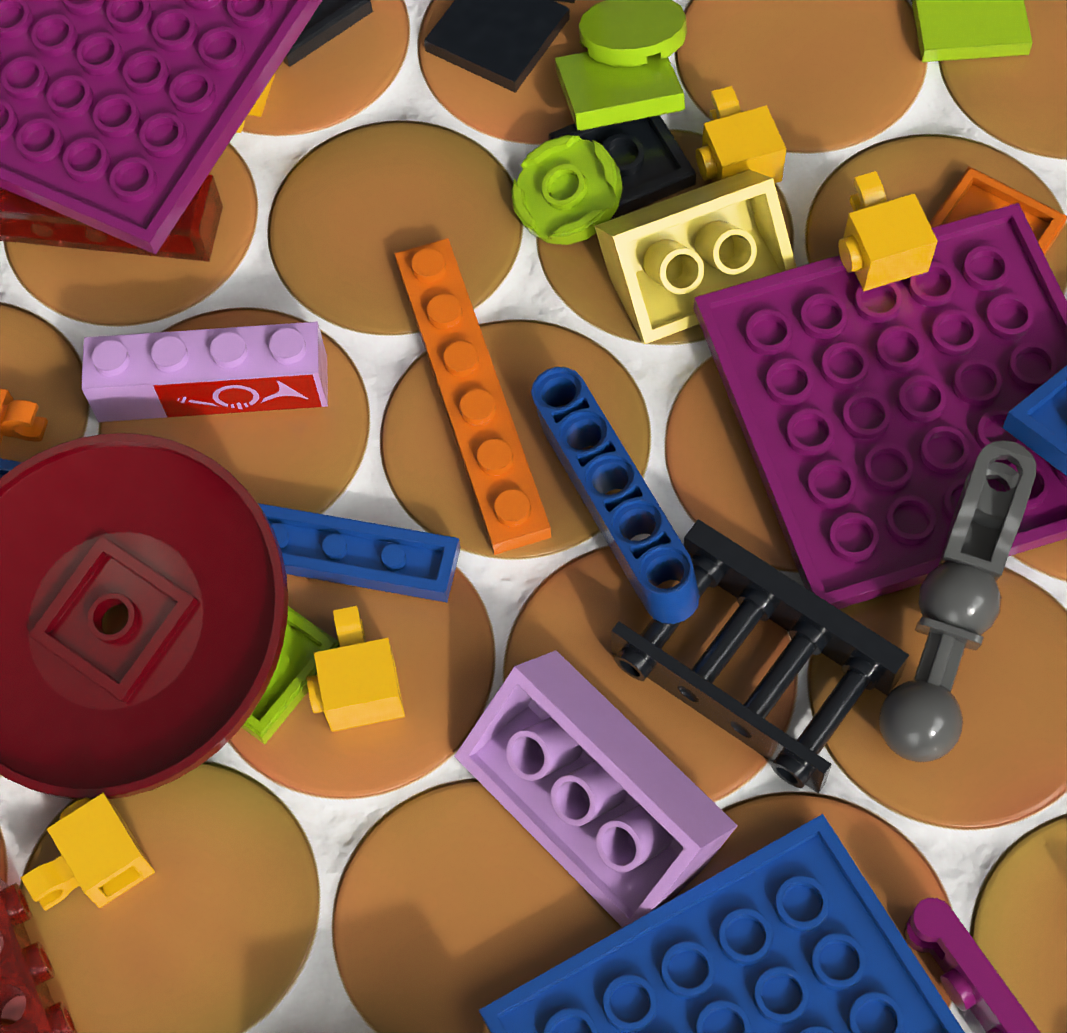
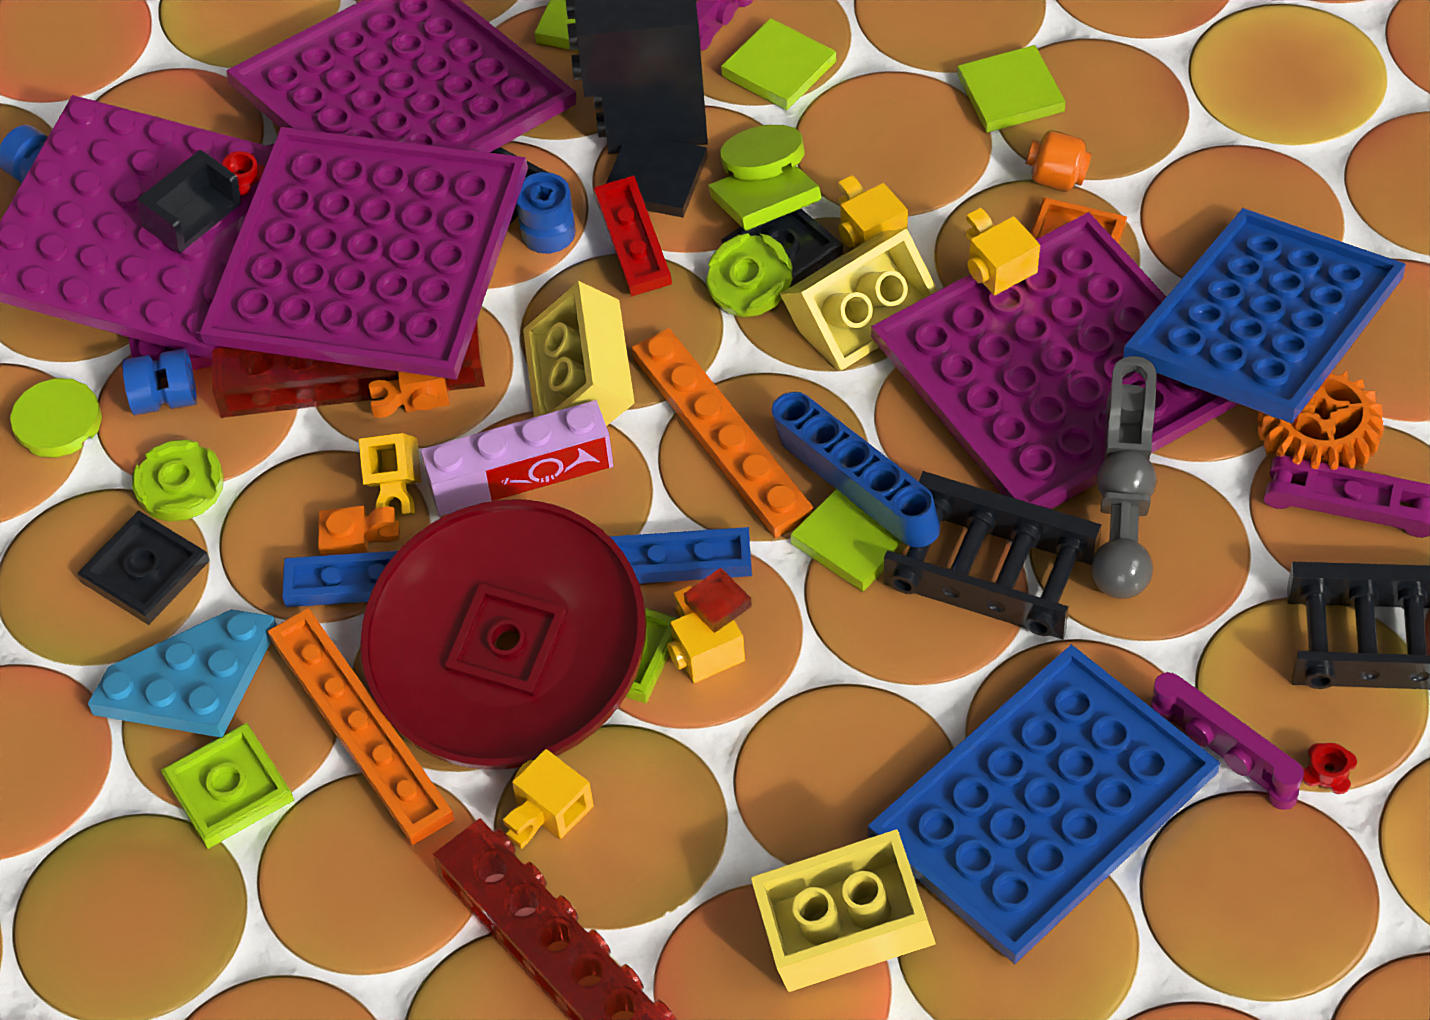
camera: 15 degrees left, 10 degrees down
lavender slope [454,650,738,927] -> none
none -> yellow brick [359,433,422,515]
none -> orange plate [369,371,450,418]
none -> blue wheel [516,172,576,254]
none -> light yellow slope [523,281,635,426]
none -> red plate [593,176,672,297]
none -> clear red tile [684,568,752,633]
none -> lime tile [790,489,908,592]
none -> orange head [1025,130,1092,192]

